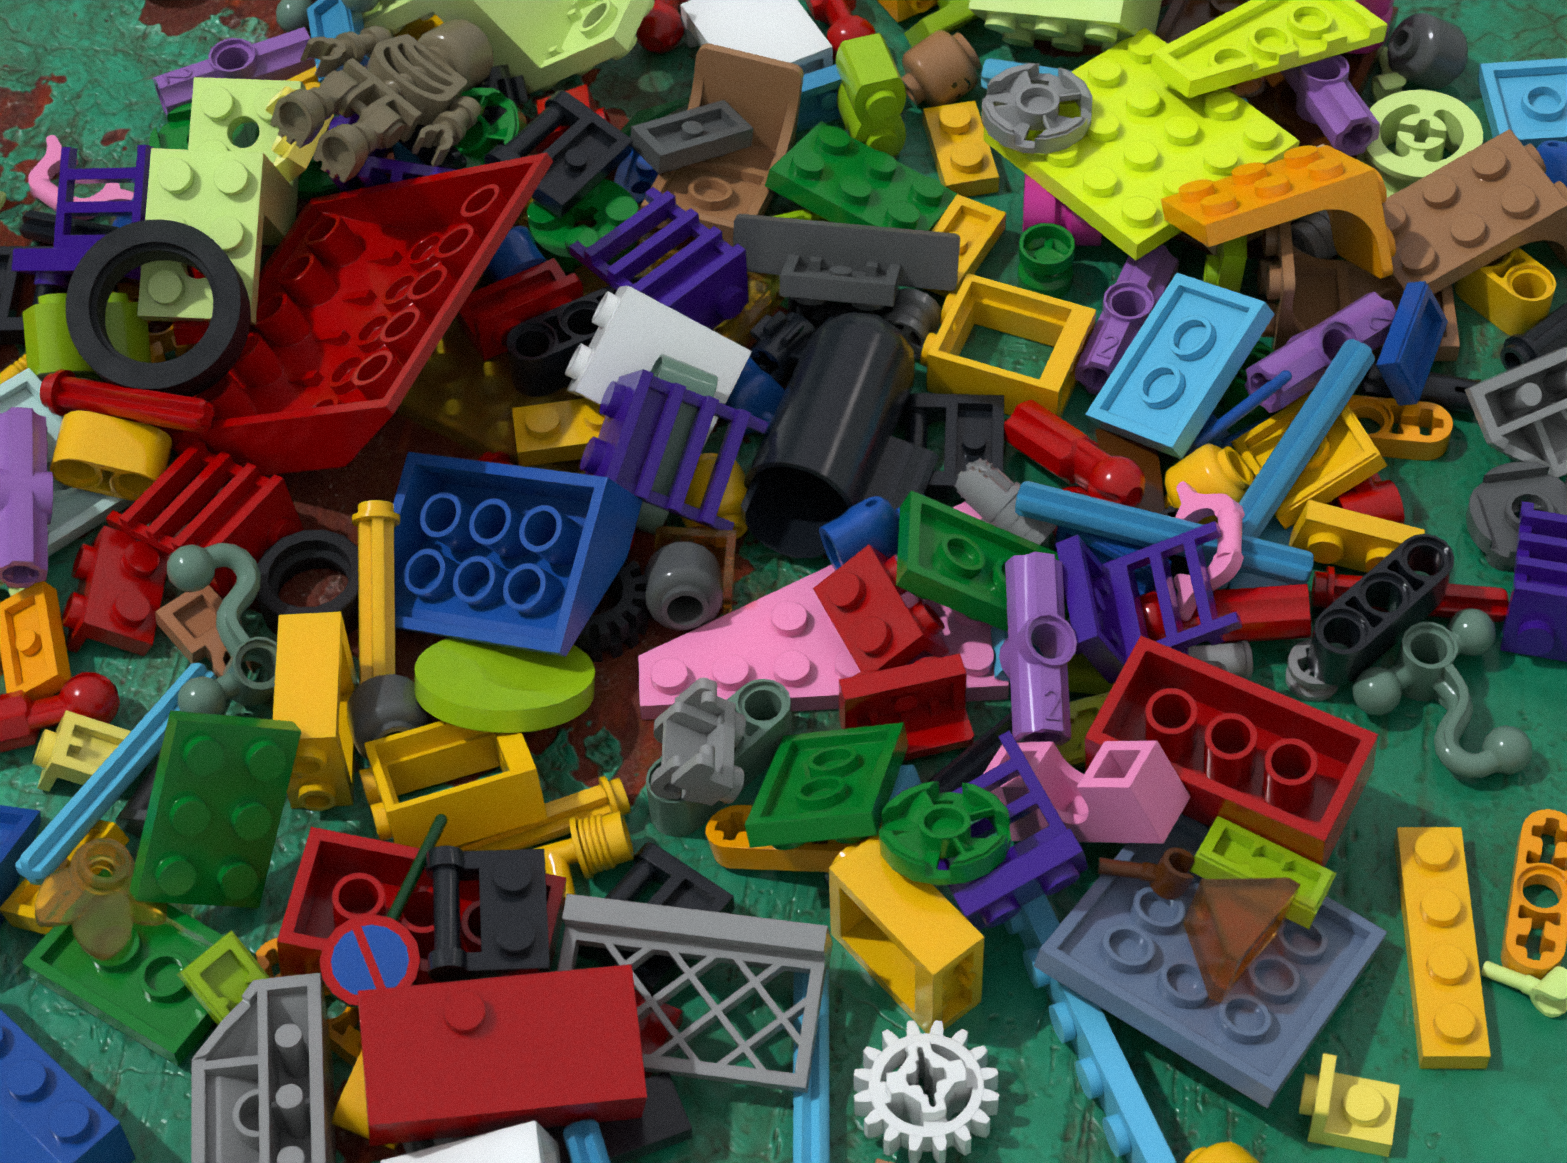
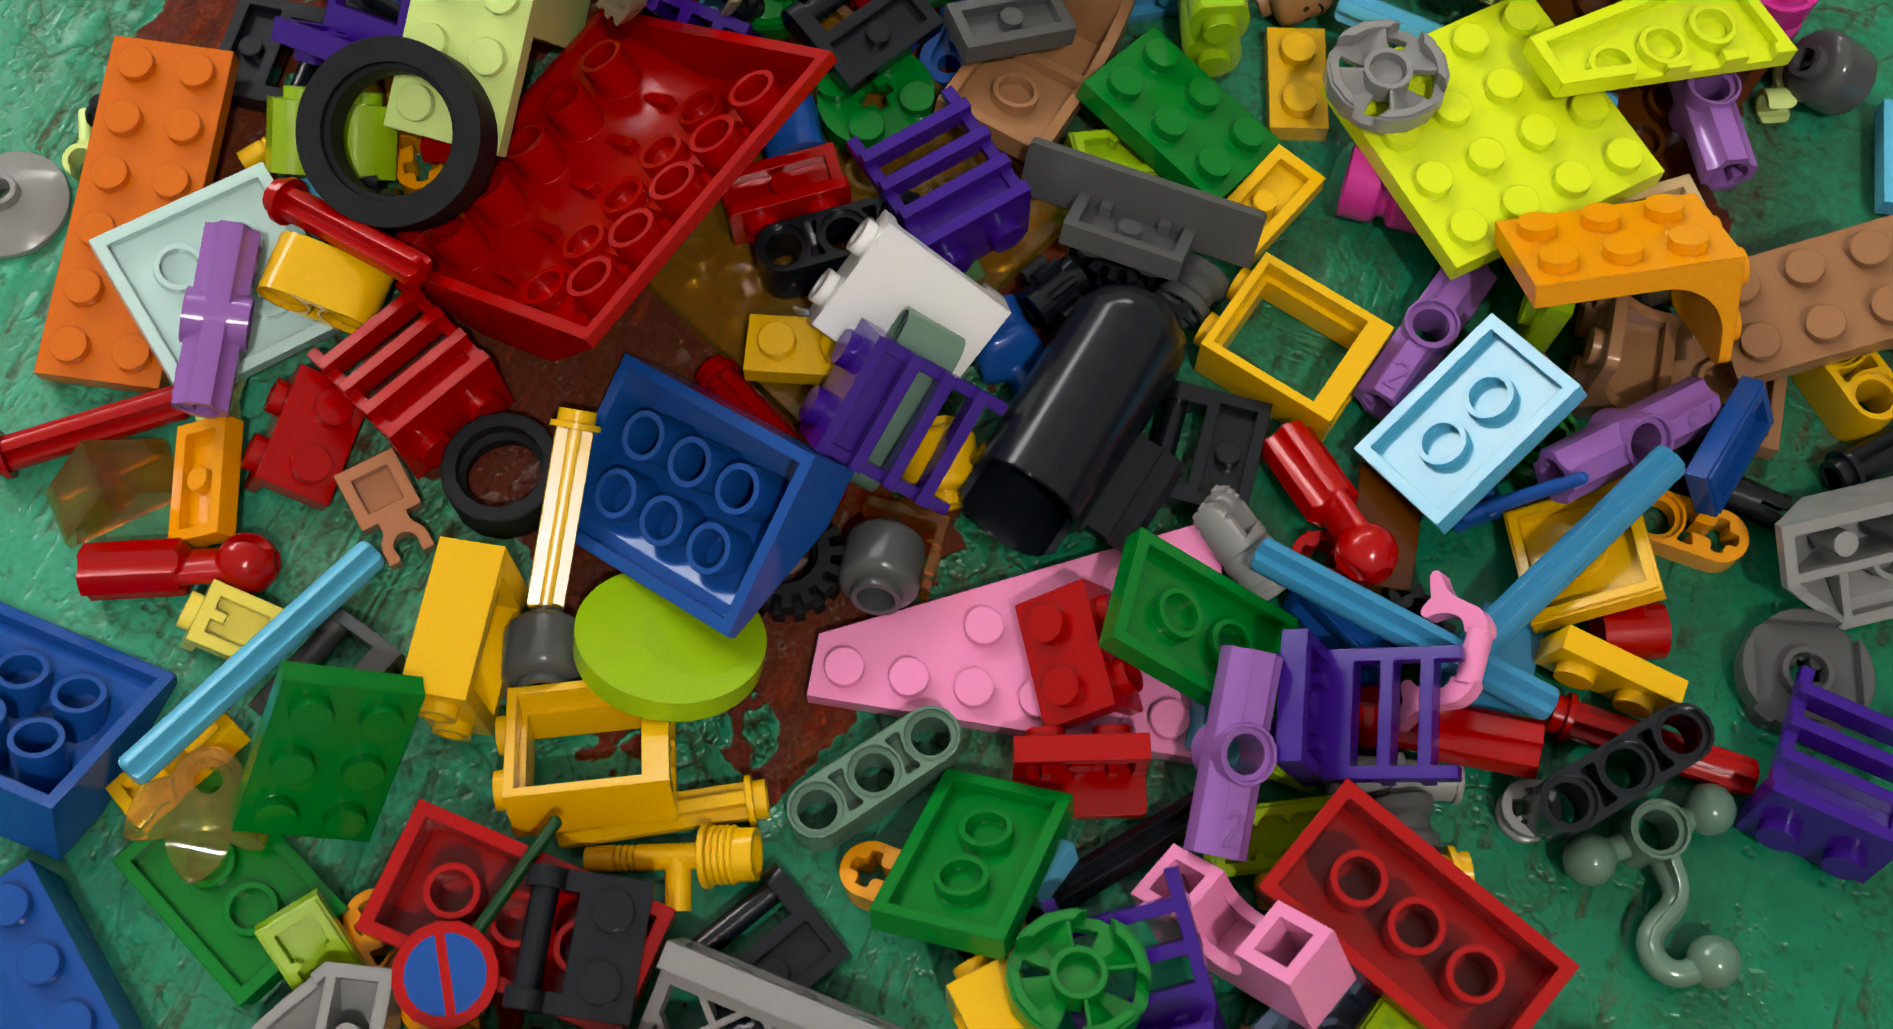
camera: 10 degrees right, 15 degrees up
sand green piece [167,543,277,715] -> none
light grey piece [651,678,746,806] -> none
blue piece [819,495,925,571] -> none
green wheel [1017,223,1075,299] -> none
yellow head [1164,444,1254,525] -> none
yellowish green wheel [1357,90,1483,198] -> none

